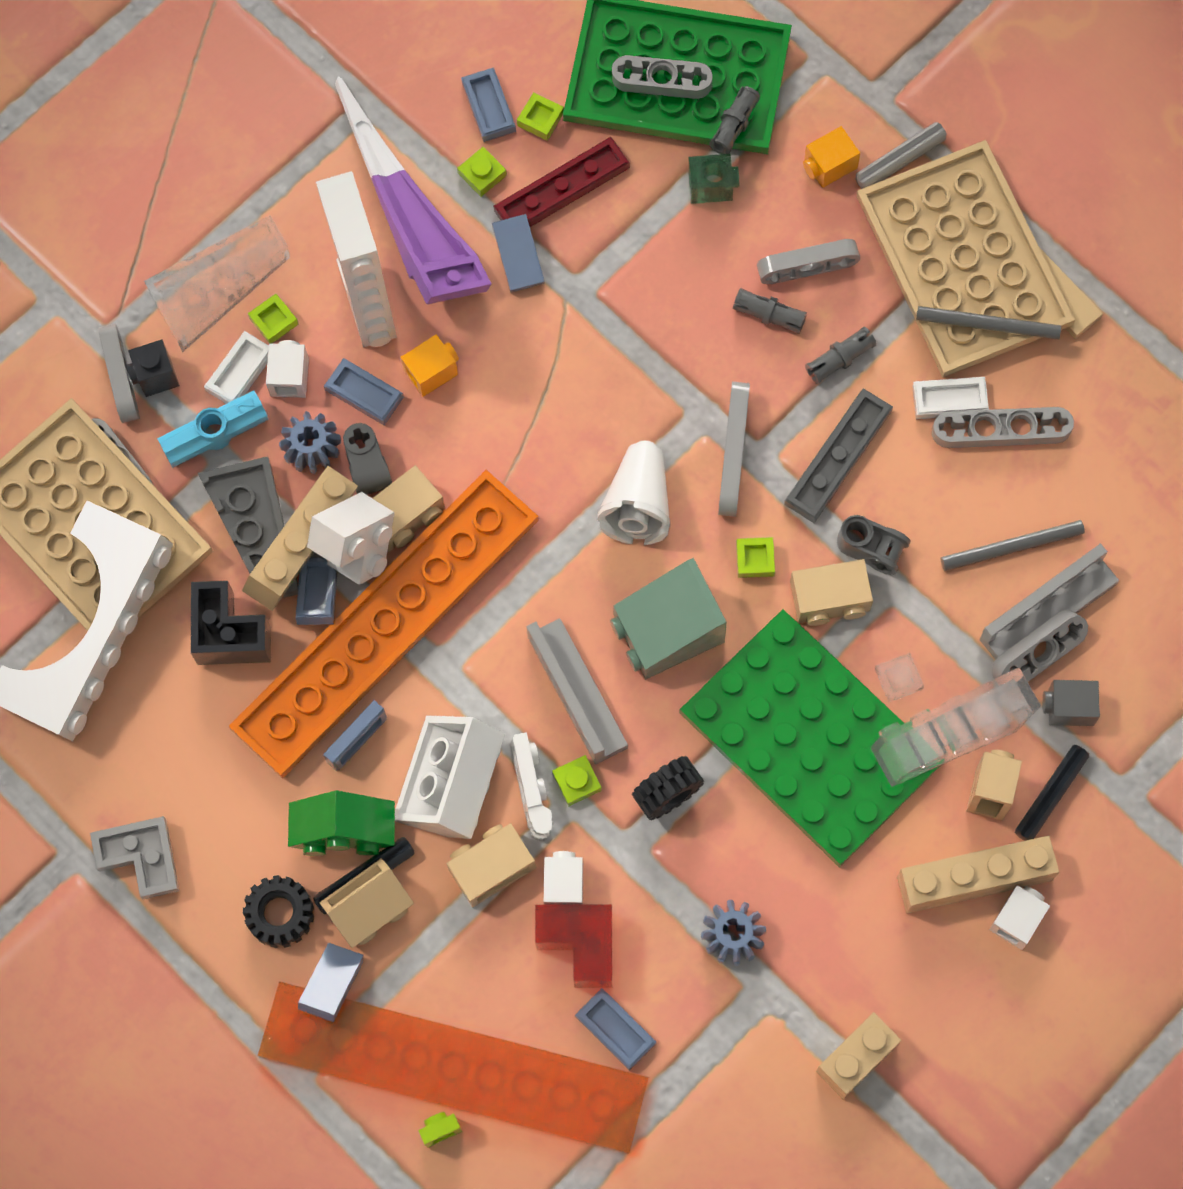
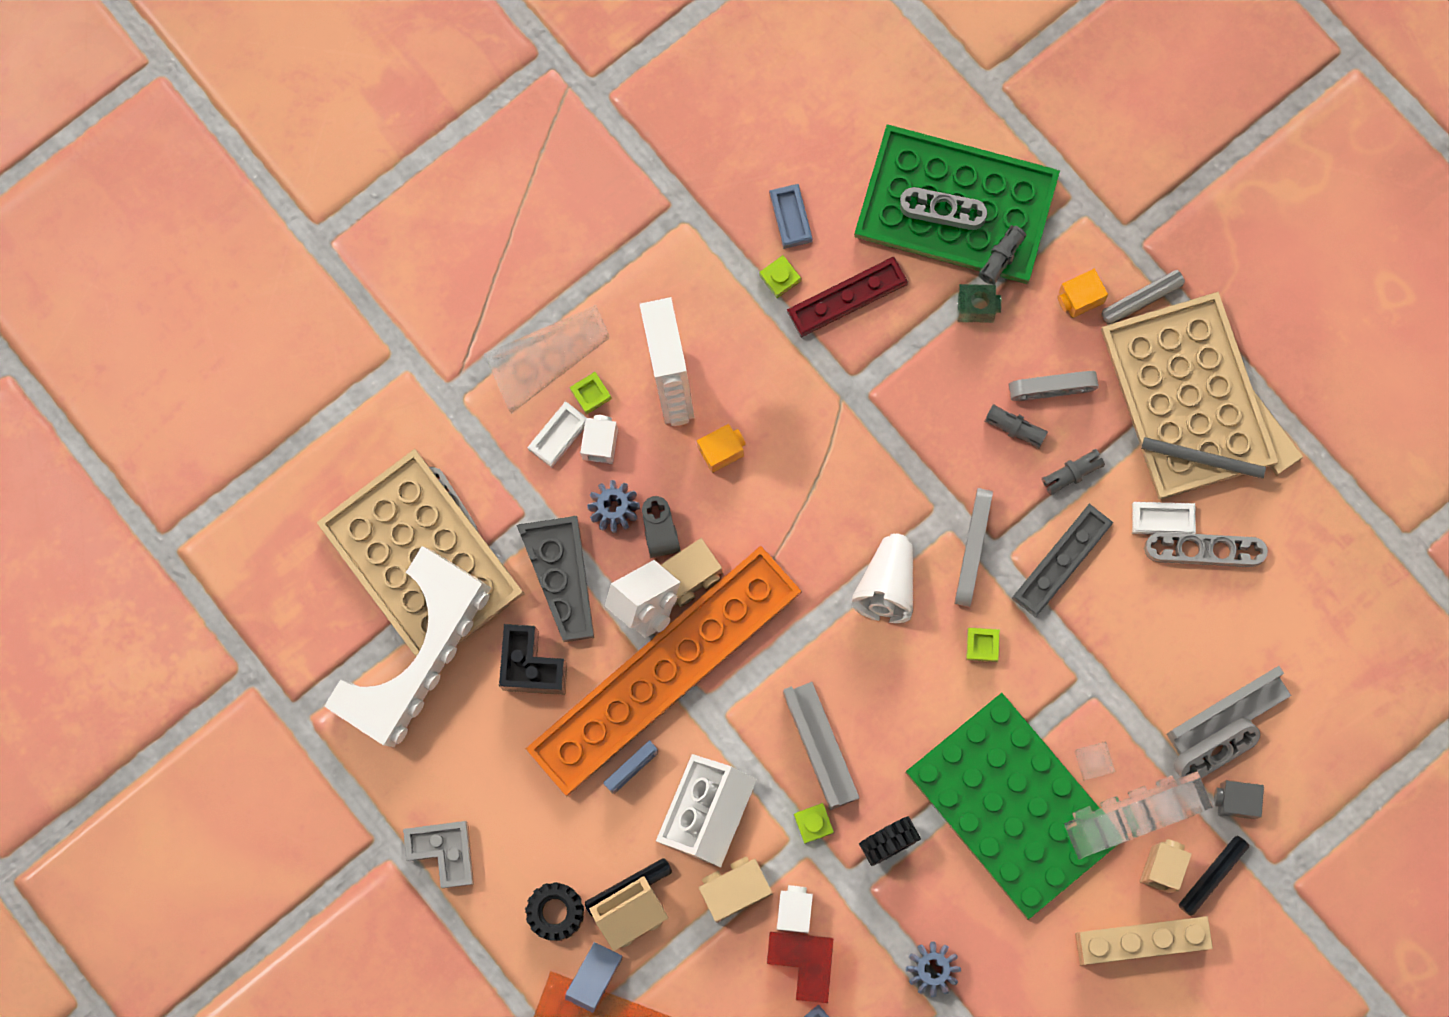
camera: 10 degrees right, 5 degrees up
light grey beam [98,324,140,423] -> none
black brick [126,339,180,397] -> none
medium azure piece [157,390,269,468] -> none
tan brick [242,466,358,611] -> none
green brick [288,790,395,856] -> none
sand blue tile [296,558,338,625] -> none
sand blue tile [324,358,404,425] -> none
medium lavender plate [335,77,491,304] -> none
sand blue tile [492,214,545,293] -> none
white hinge [510,732,553,841] -> none
lime plate [517,92,564,141] -> none
sand green slope [610,558,727,680] -> none
tan piece [790,559,873,626] -> none
dark grey piece [837,515,911,575] -> none
dark grey bar [941,520,1085,571] -> none
white brick [989,885,1050,950] -> none

